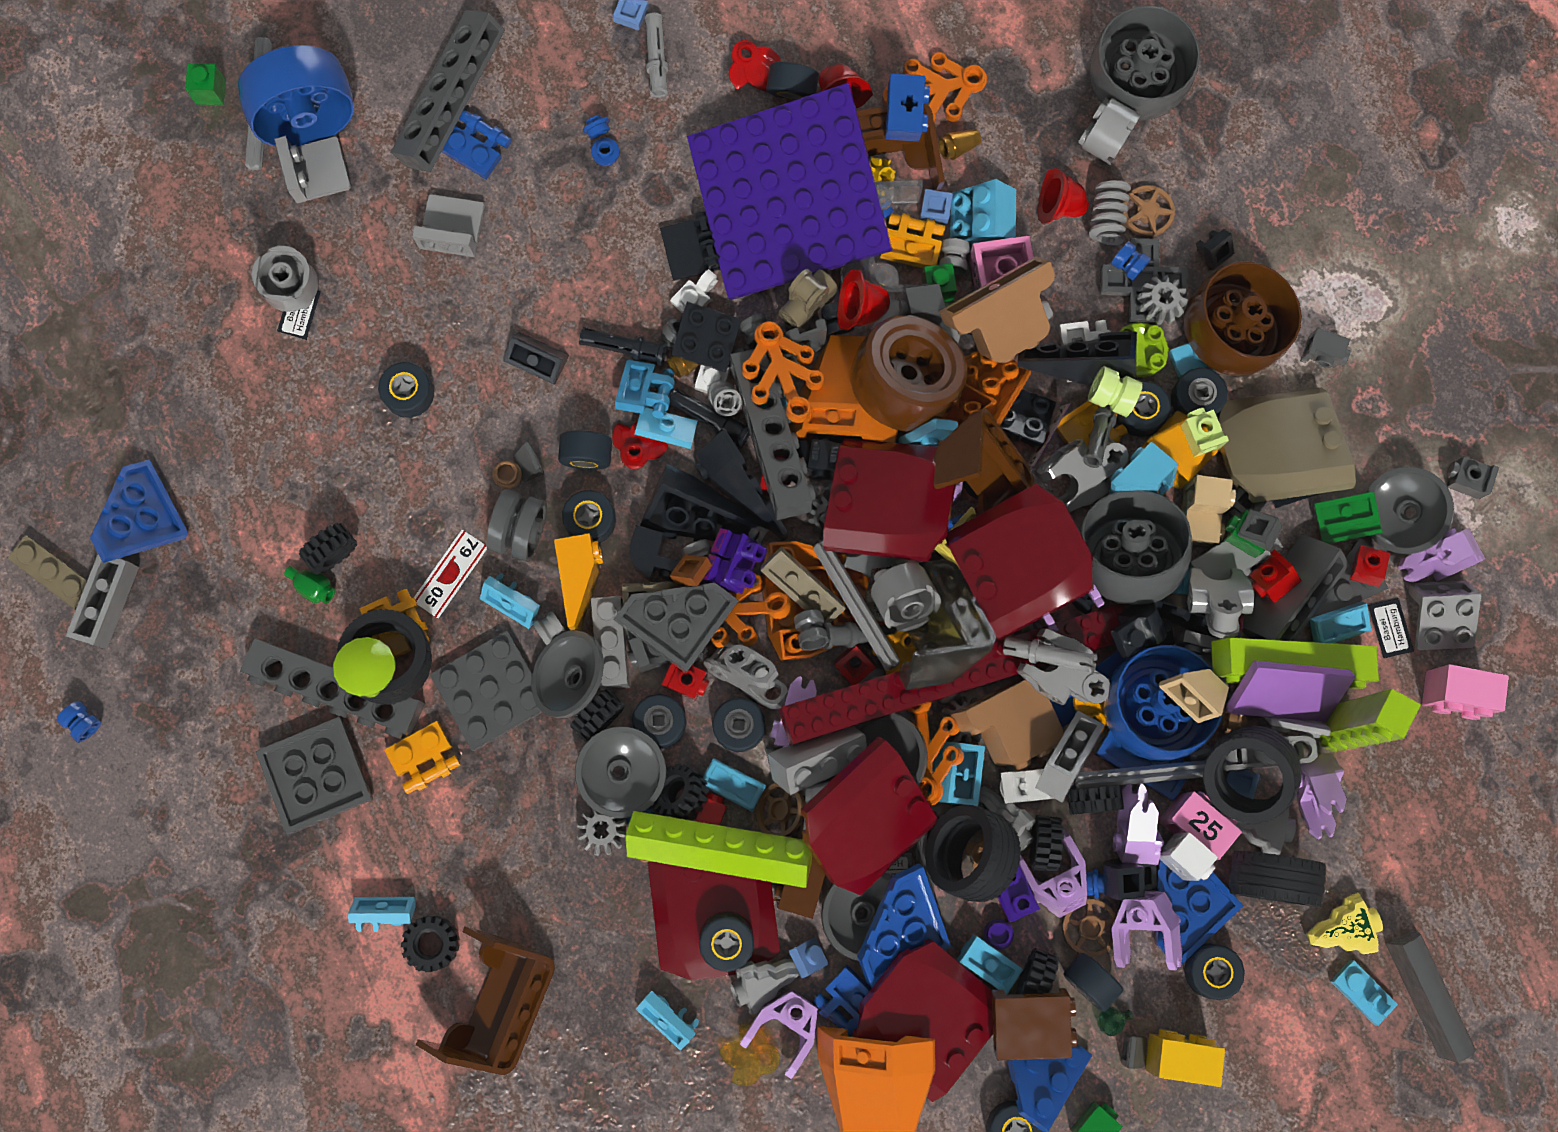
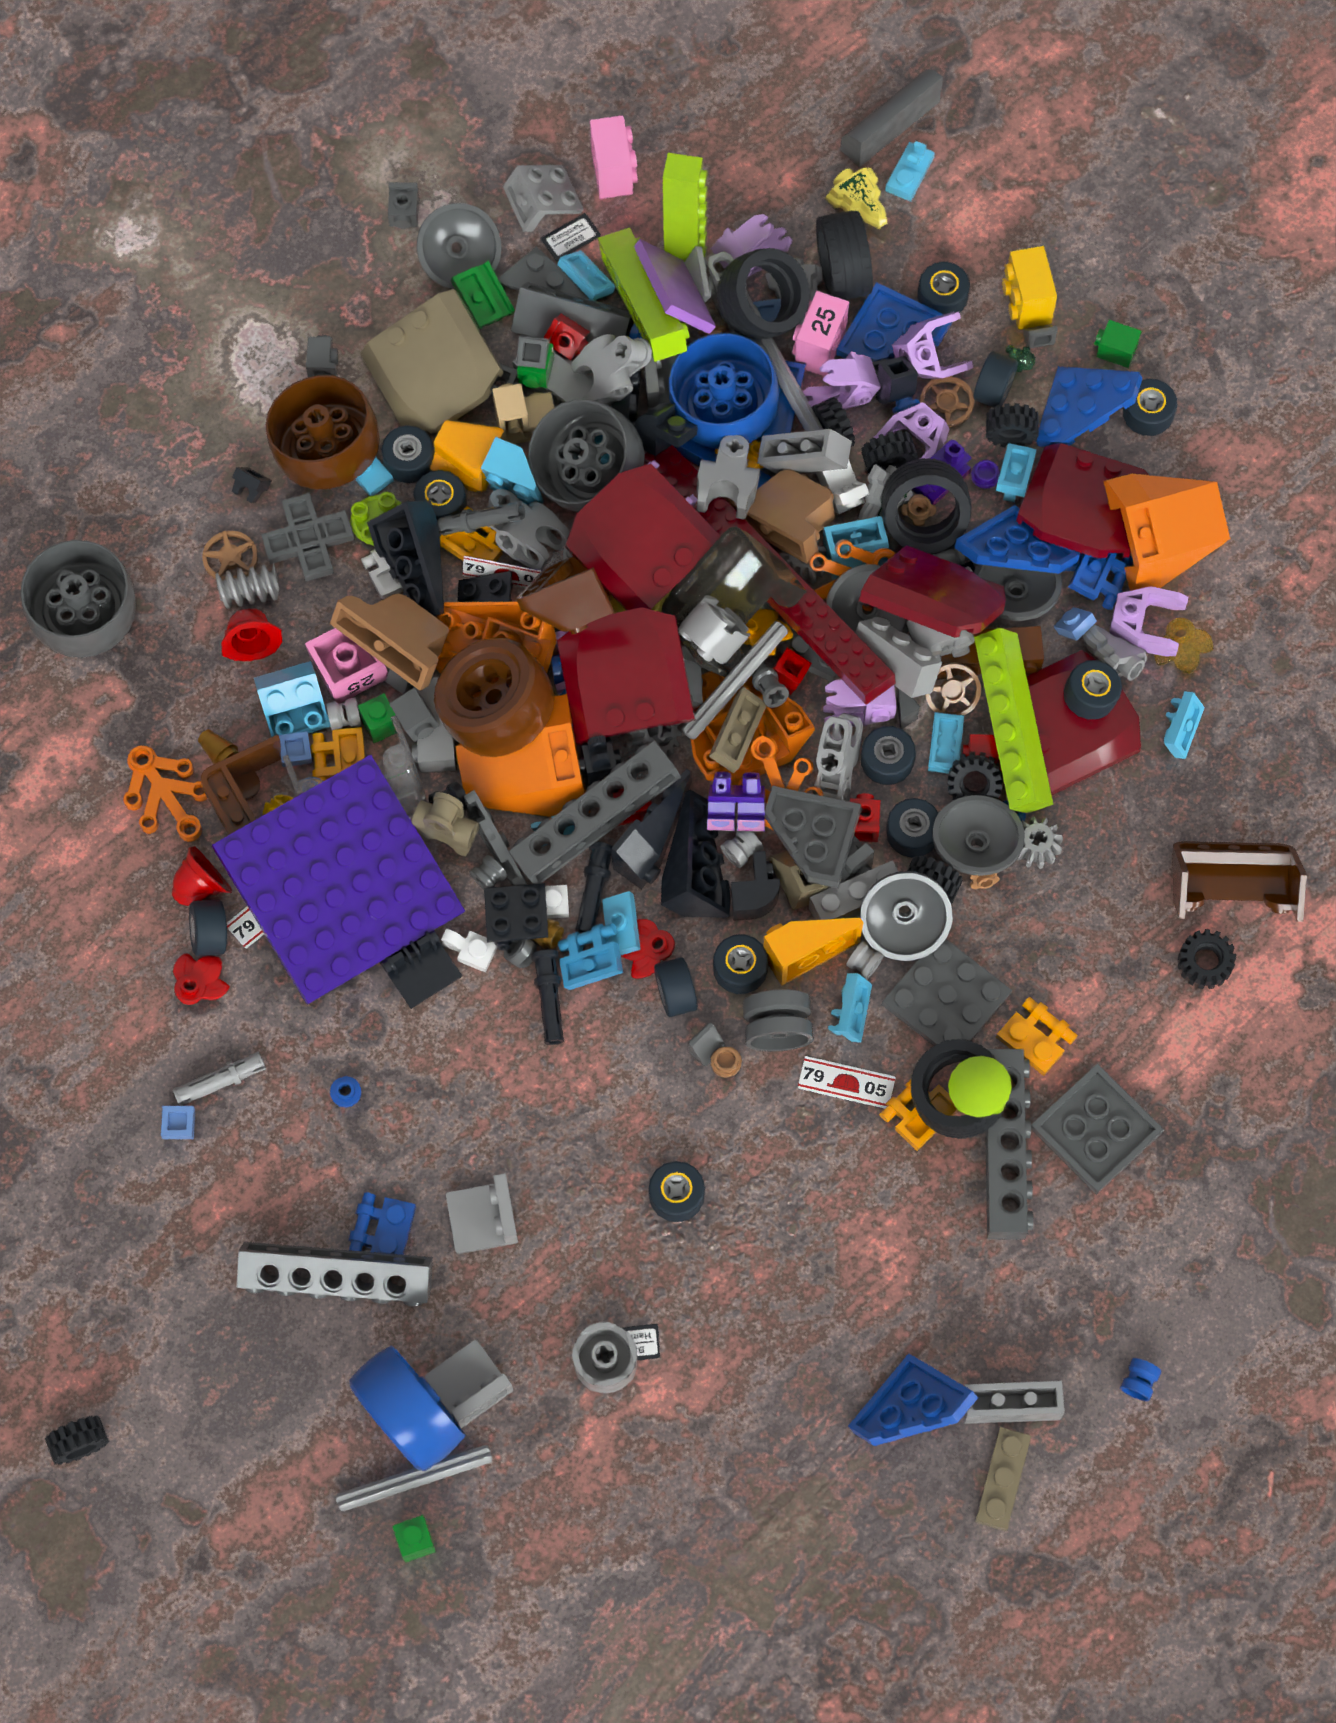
camera: 105 degrees left, 10 degrees down
green plant [284,566,335,604] -> none
black tyre [299,523,357,575] -> none
medium azure plate [348,897,416,932] -> none
black slope [503,332,569,384] -> none
blue plate [583,115,610,139] -> none
dark orange tile [670,554,712,587] -> none
light grey wheel [707,380,742,416] -> none
orange plant [741,321,824,423] -> none
dark grey wheel [794,610,829,651] -> none
red piece [837,269,890,329] -> none
blue brick [885,73,930,142] -> none
medium azure plate [898,418,958,447] -> none
reddish brown panel [992,988,1077,1061] -> none
light grey pin [1003,636,1097,673] -> none
light grey brick [1078,98,1141,165] -> none
yellowish green wheel [1088,366,1142,417] -> none
blue wheel [1111,241,1151,281] -> none
light grey gear [1137,275,1188,325] -> none
tan slope [1159,669,1229,723] -> none
white brick [1160,832,1218,881] -> none
yellowish green brick [1181,408,1229,457] -> none
red plate [1349,545,1390,587] -> none
lavender piece [1398,528,1485,583] -> none

